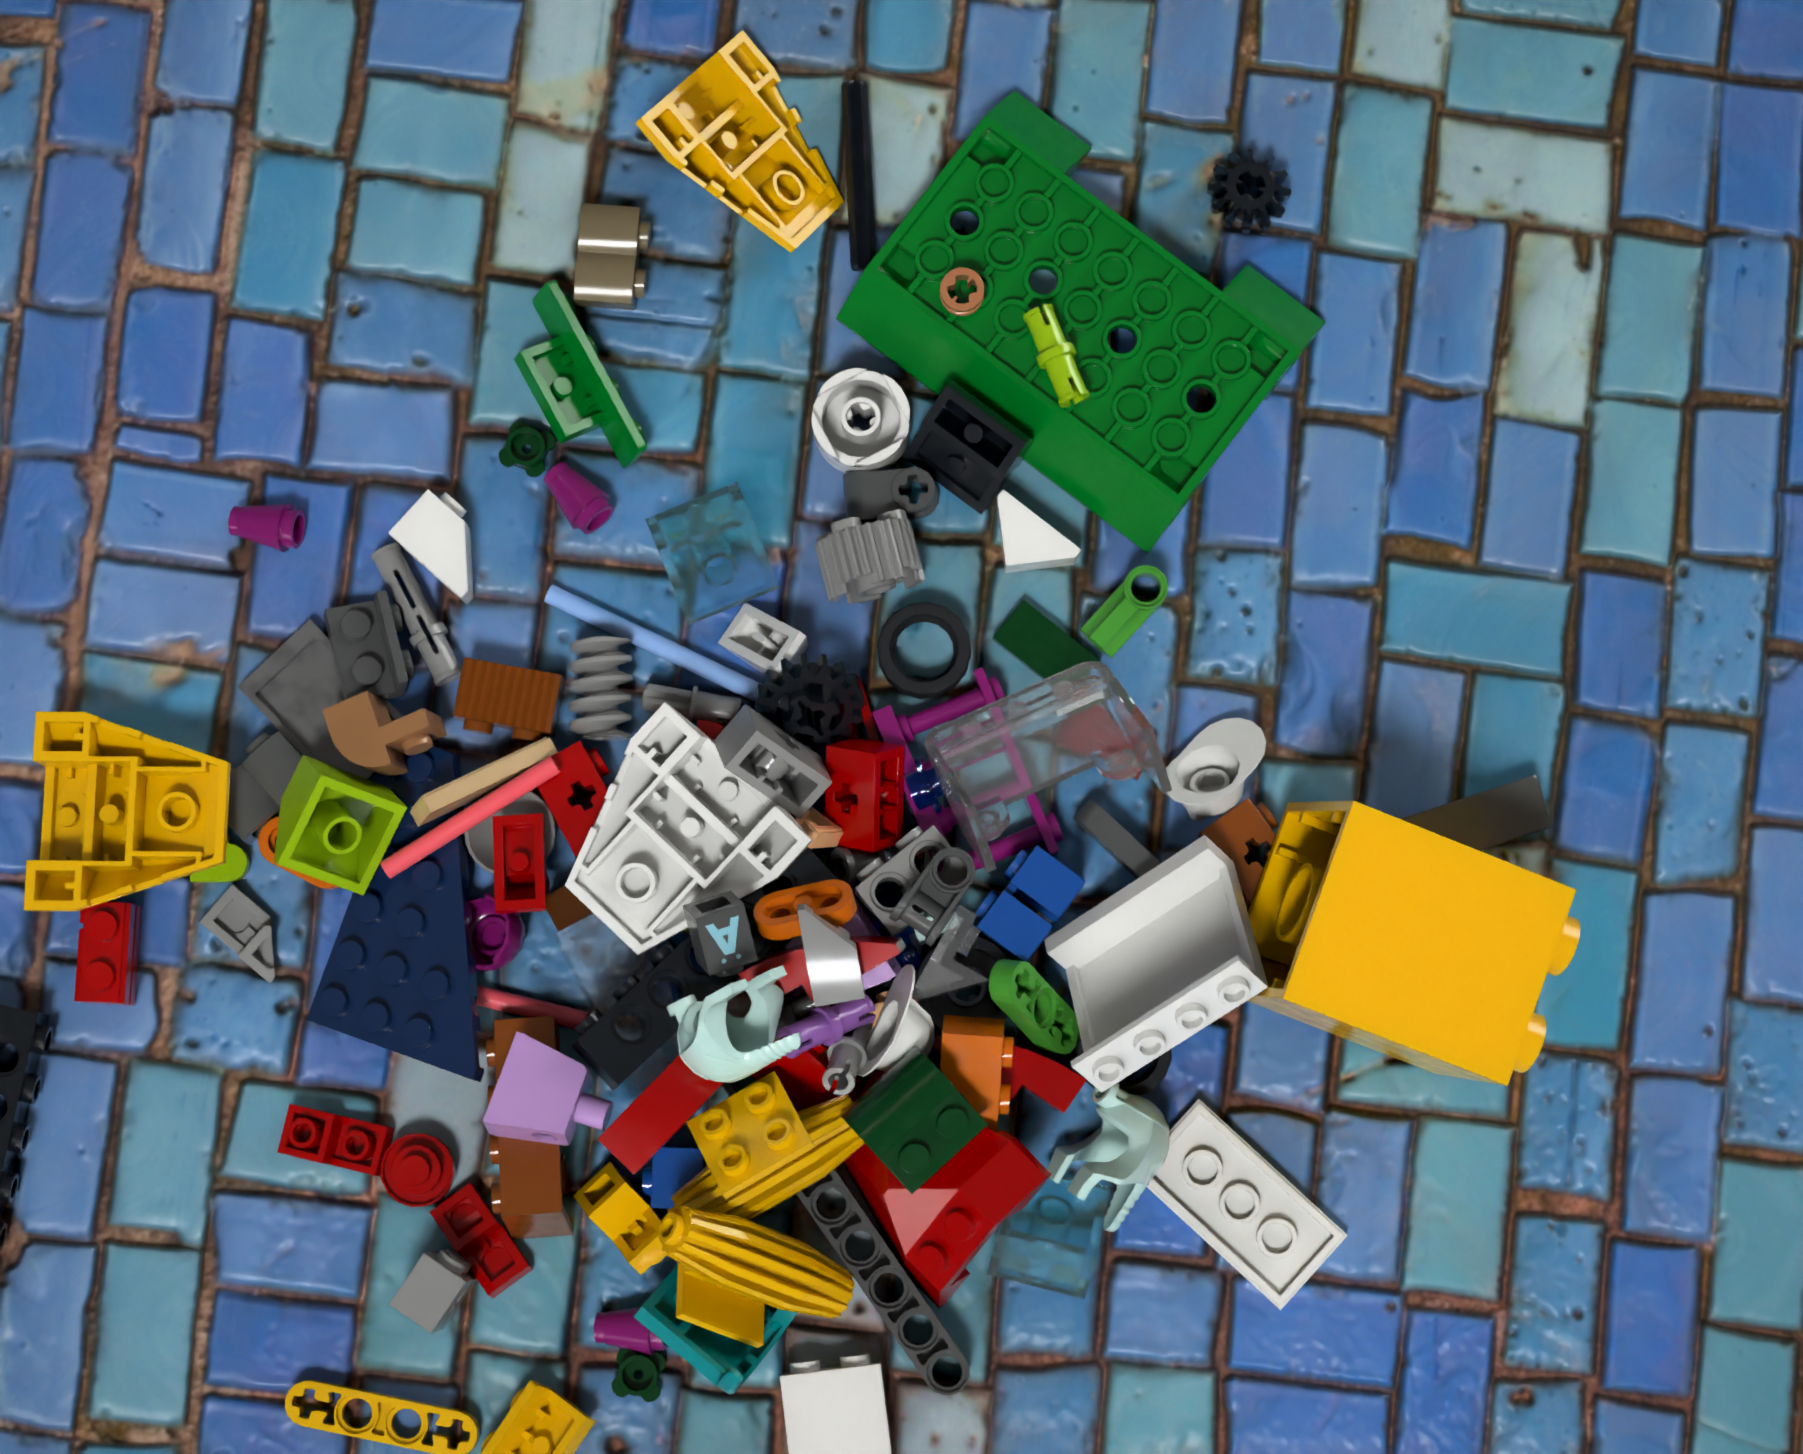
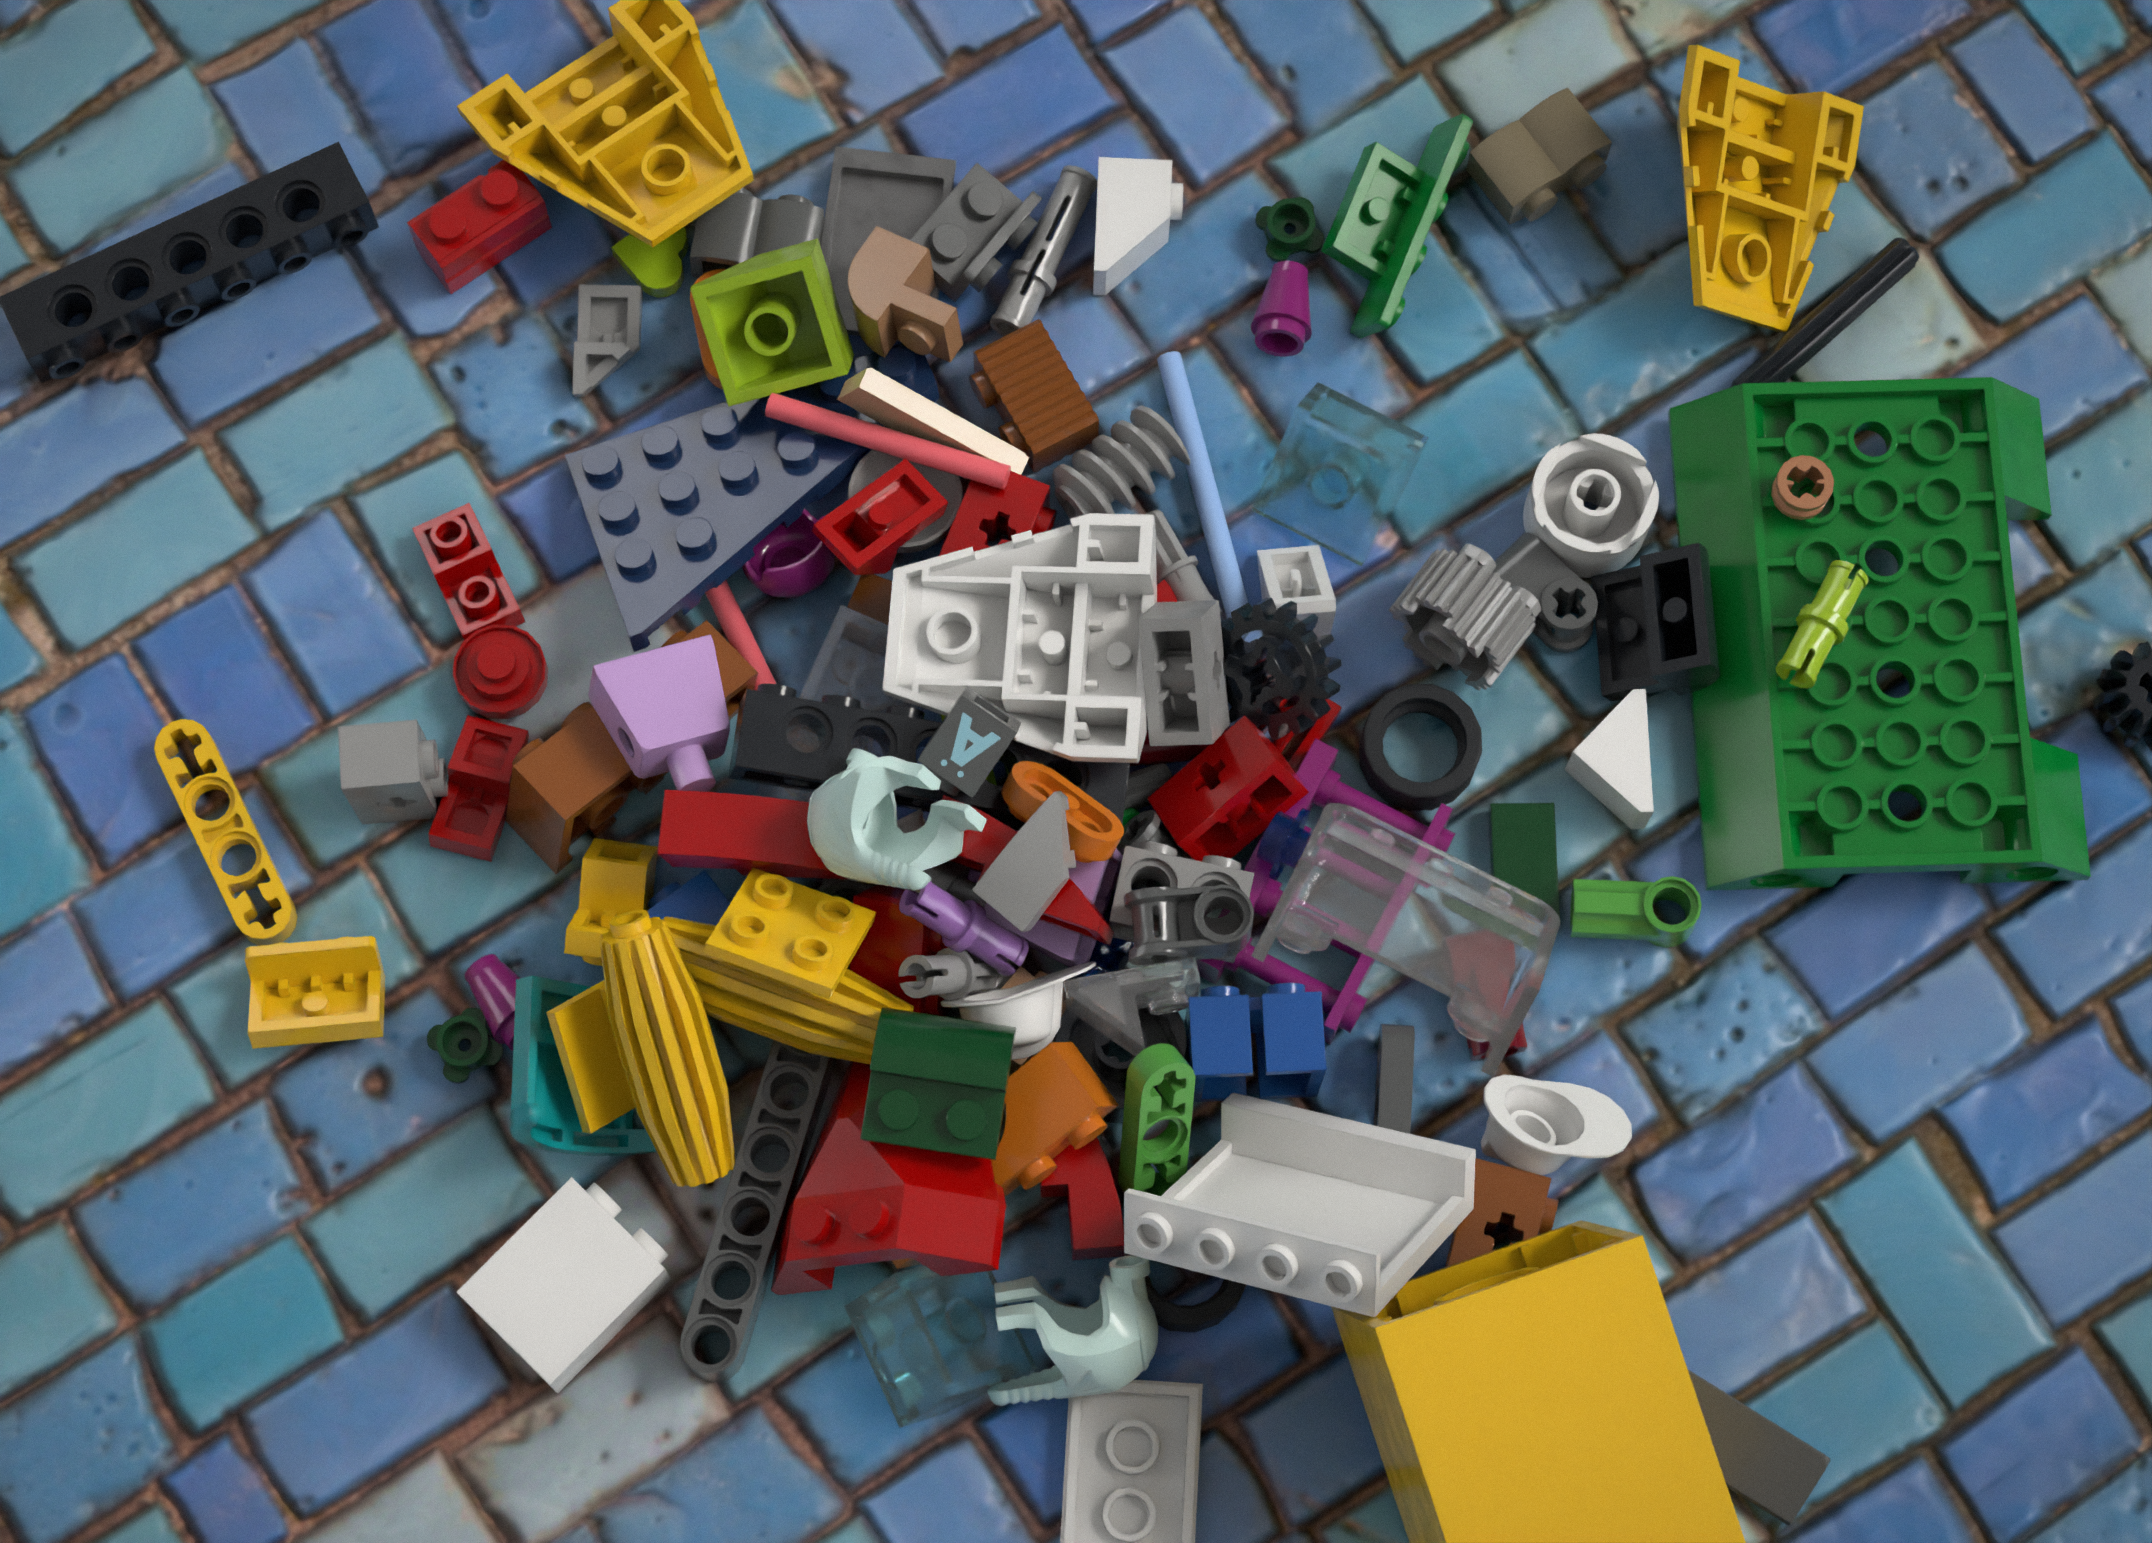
camera: 45 degrees right, 10 degrees down
magenta cone [228,503,306,552] -> none
light nougat tile [795,806,844,849] -> none

